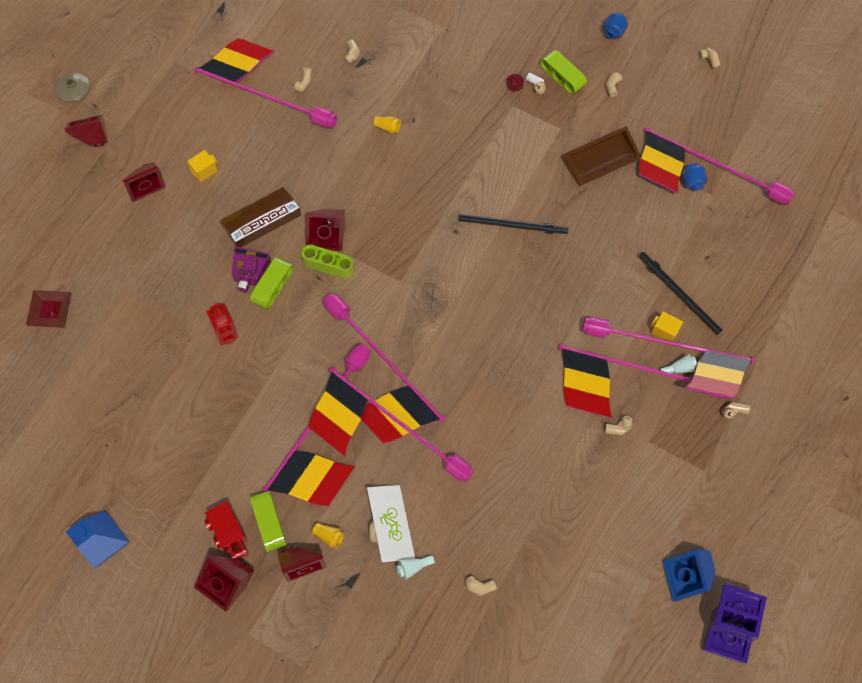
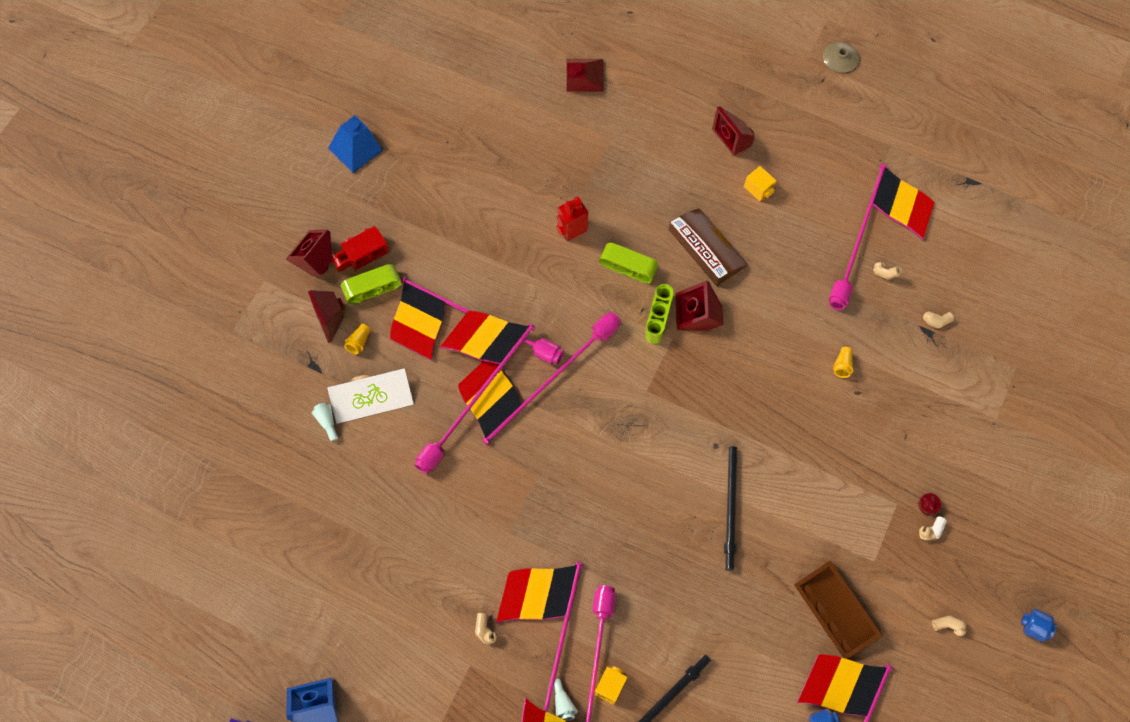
camera: 85 degrees right, 0 degrees up
dark red slope [64,115,107,147] -> none
magenta torso [232,246,272,293] -> none
tan arm [465,576,497,596] -> none
lime beam [540,50,587,94] -> none

